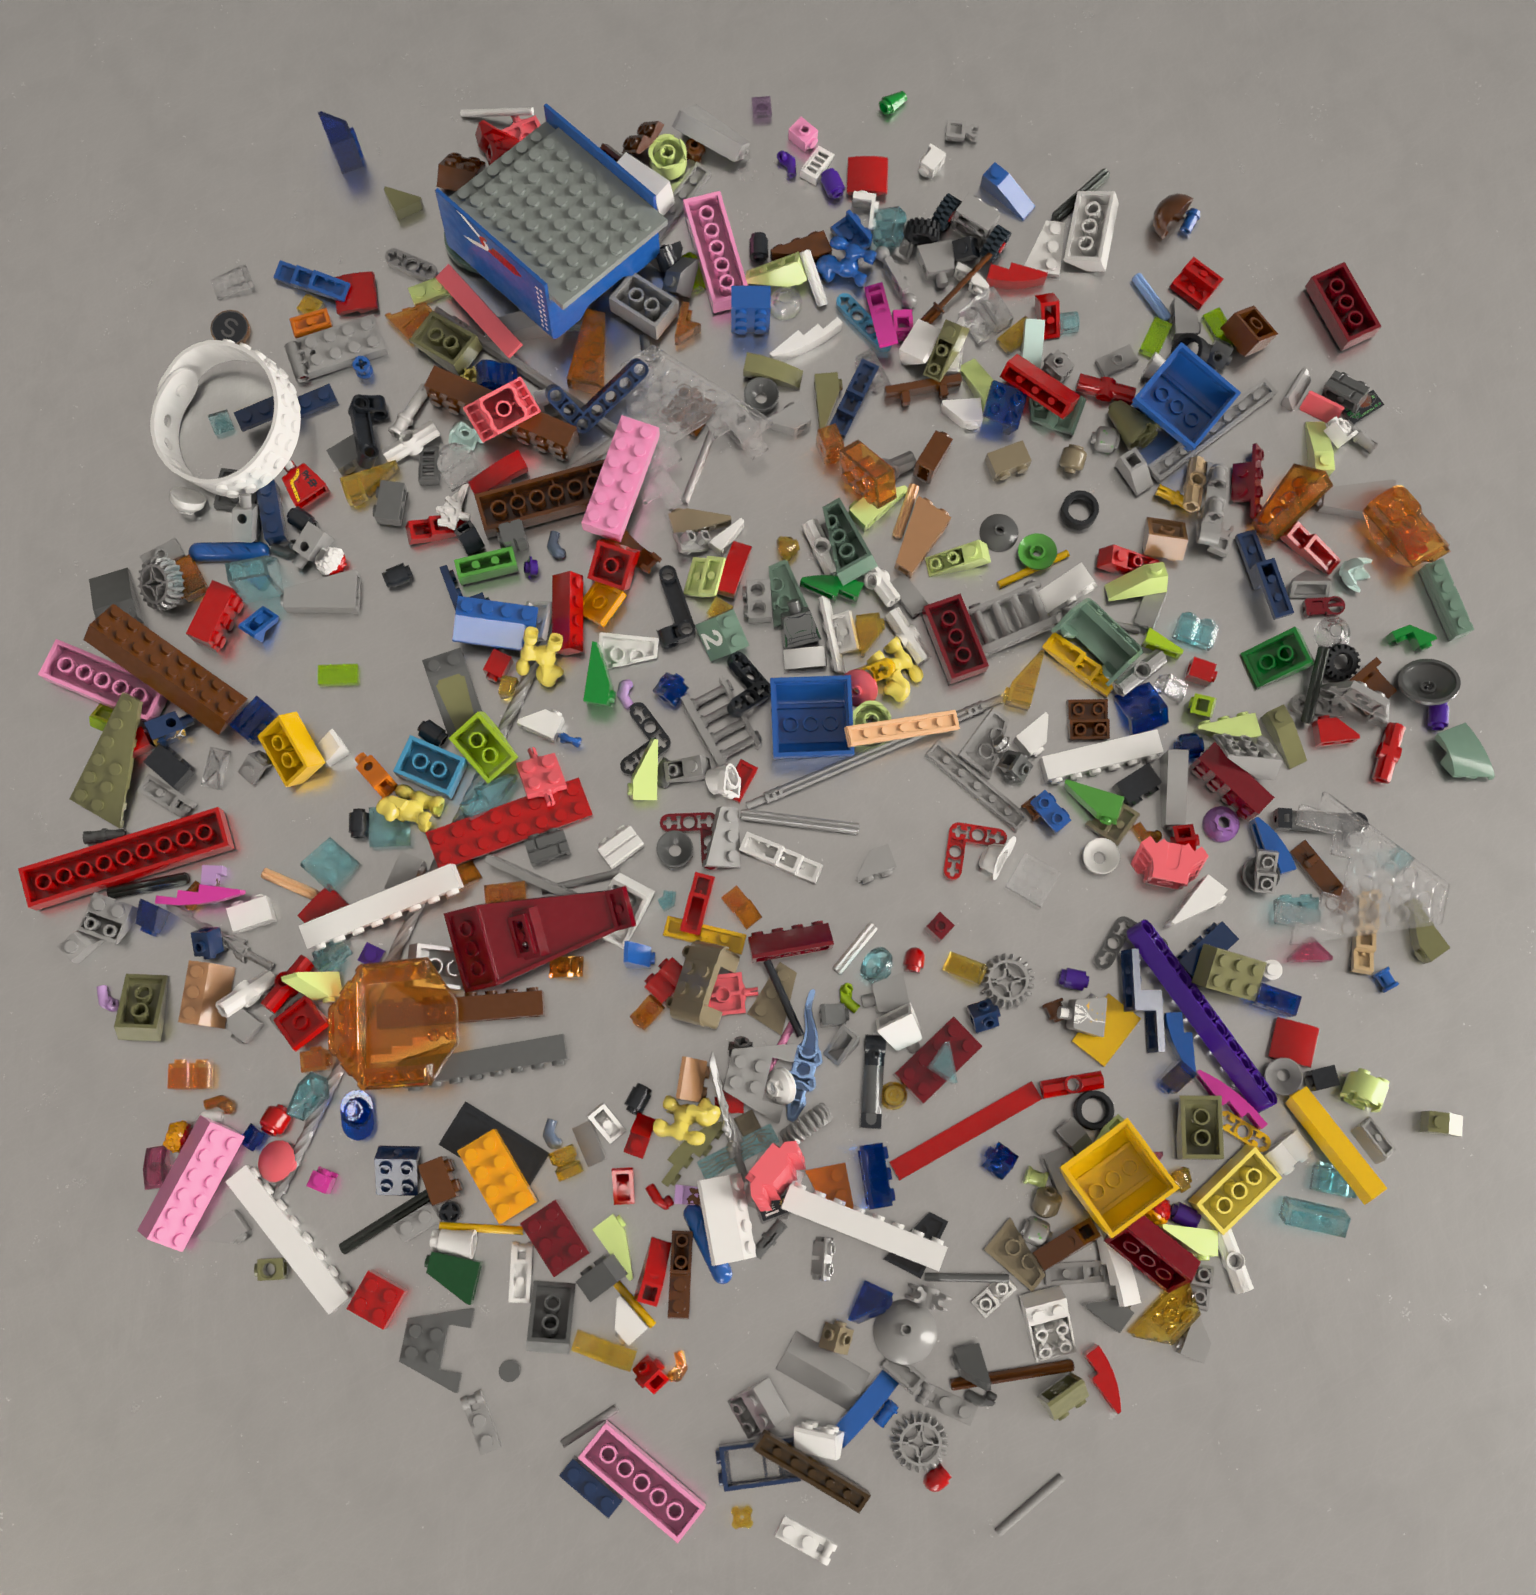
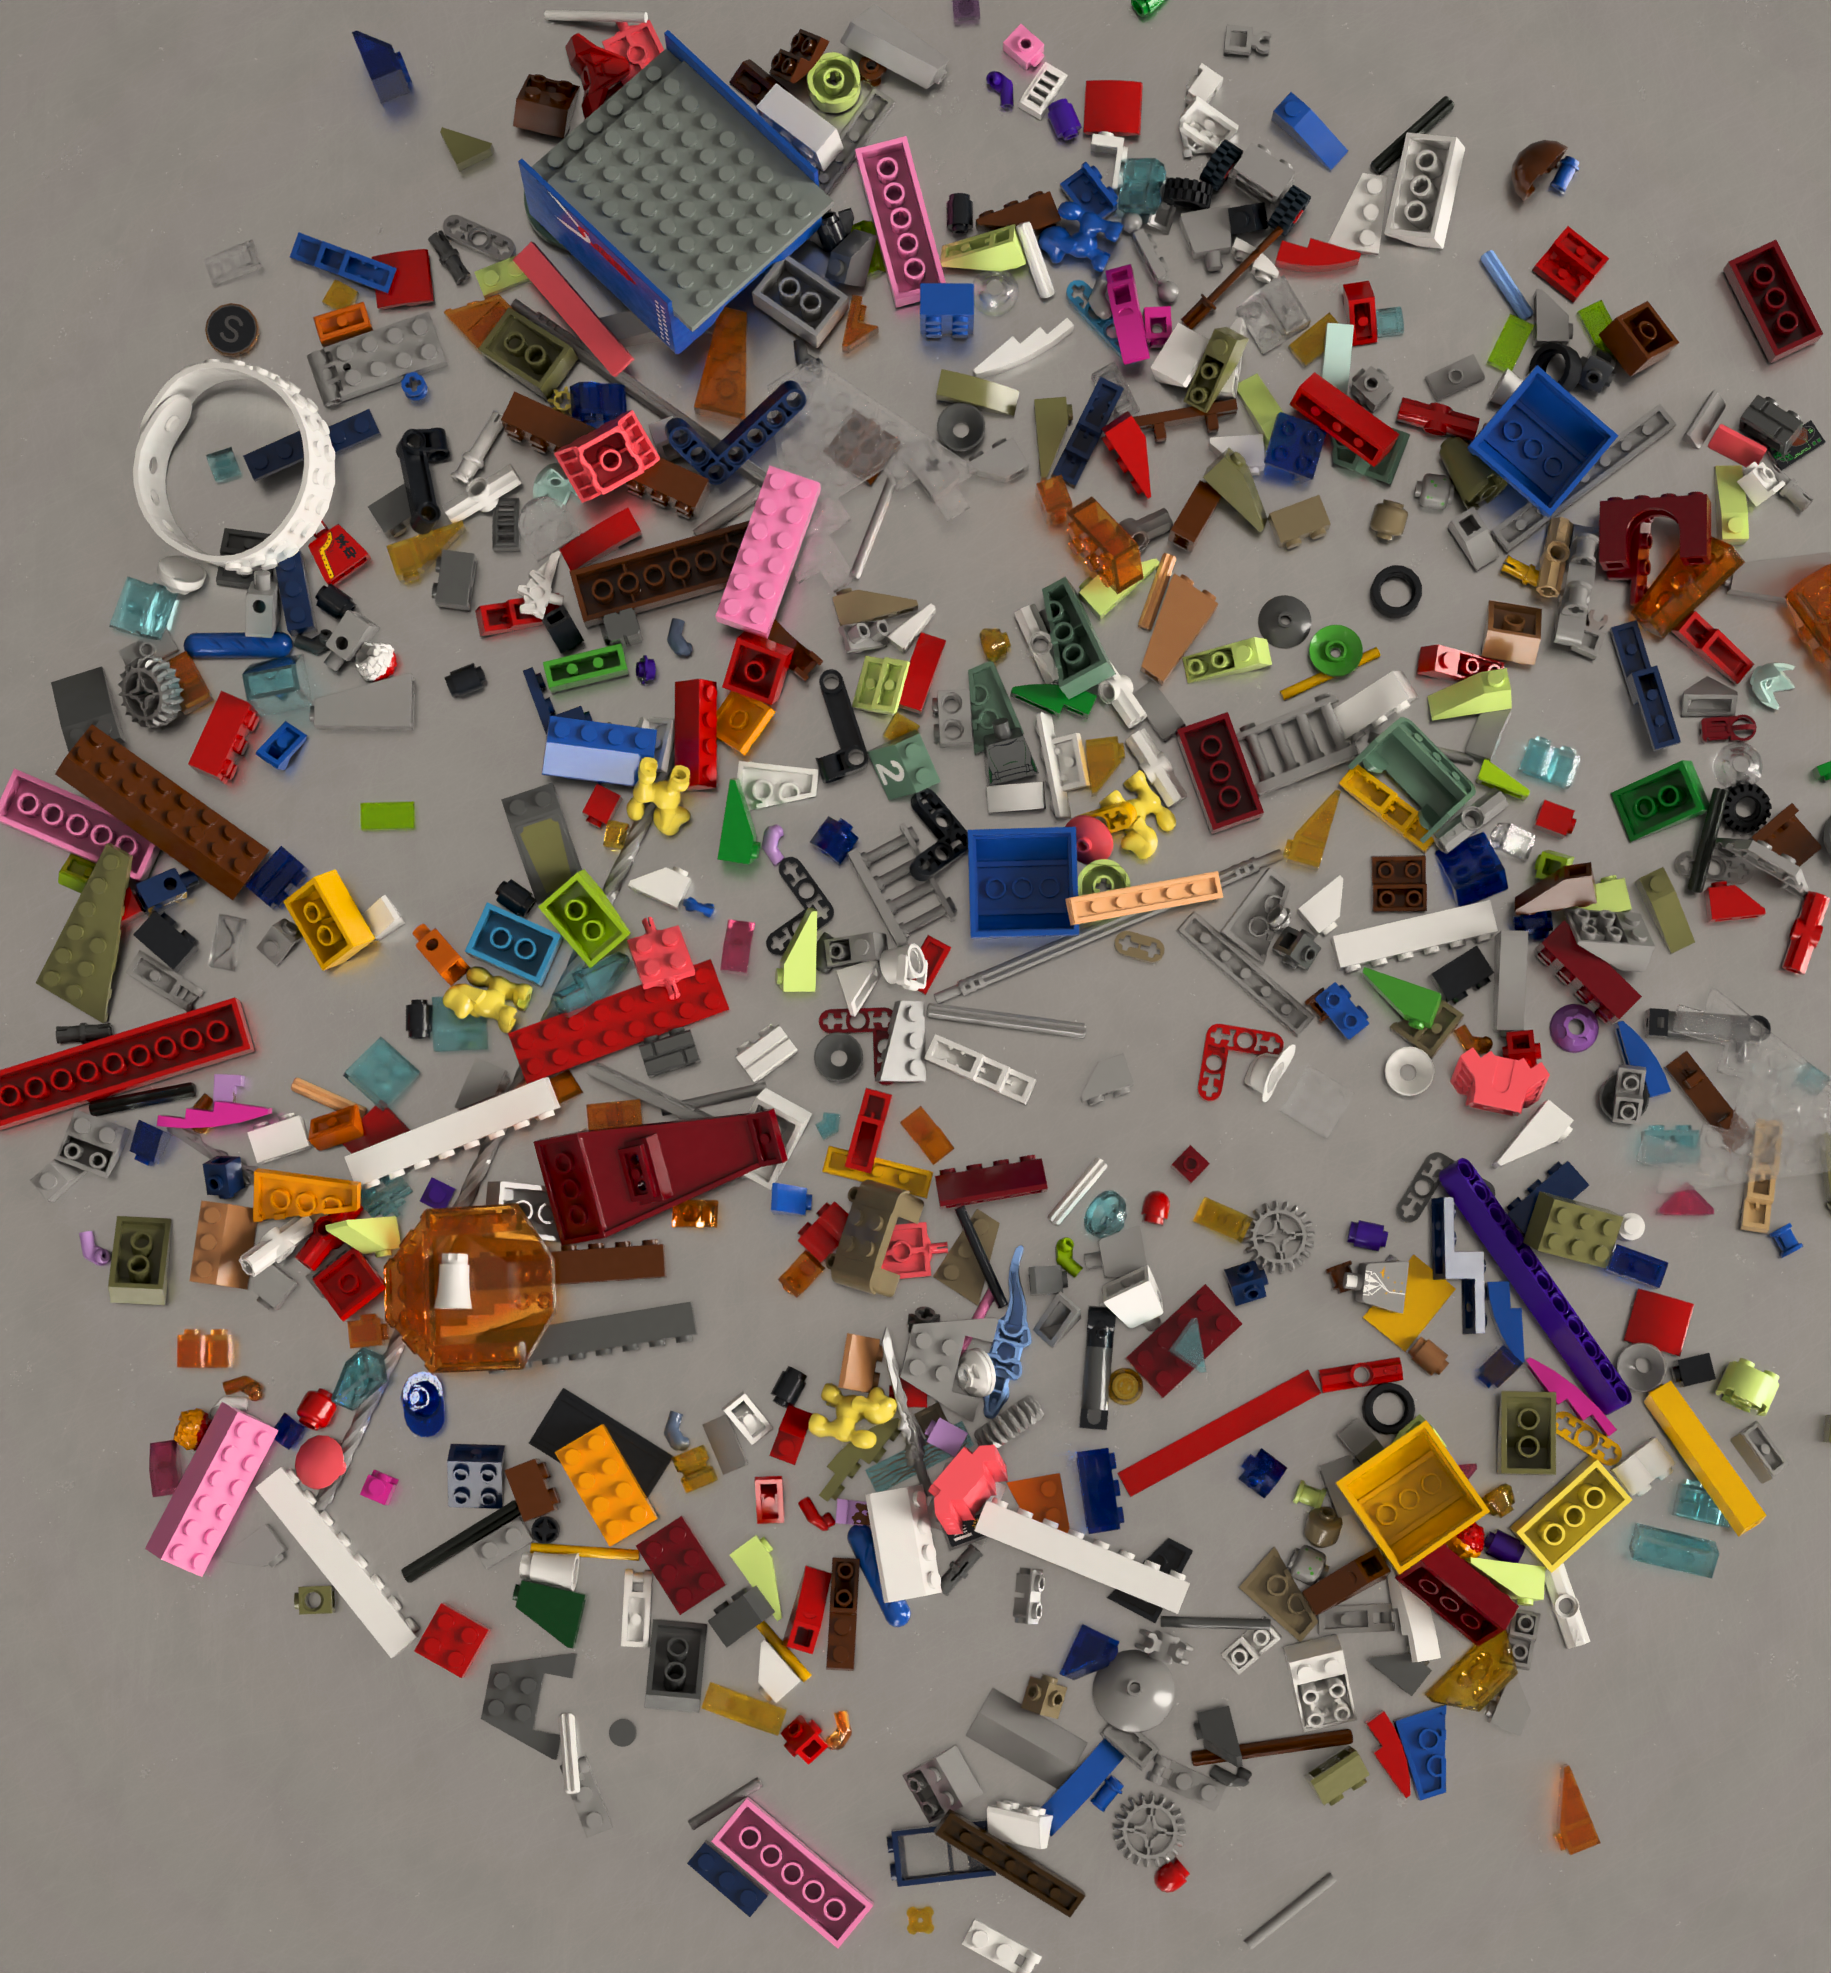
camera: 10 degrees right, 5 degrees up
none -> clear light blue slope [109,576,178,641]
none -> light orange wing [253,1168,361,1222]
none -> orange slope [308,1104,363,1151]
none -> dark grey pin [428,230,471,284]
none -> white plant [434,1253,472,1309]
none -> white axle [559,1713,580,1794]
none -> clear pink slope [720,919,755,976]
none -> white slope [837,960,881,1017]
none -> lavender brick [924,1417,968,1457]
none -> light grey arm [1088,280,1112,320]
none -> red slope [1101,411,1151,499]
none -> dark tan beam [1114,931,1165,963]
none -> white slope [1179,96,1239,157]
none -> olive slope [1203,448,1268,532]
none -> blue wing [1393,1704,1447,1801]
none -> medium nougat brick [1408,1336,1449,1376]
none -> slope [1515,862,1597,915]
none -> clear orange slope [1555,1764,1601,1855]
none -> dark red arch [1599,492,1711,571]

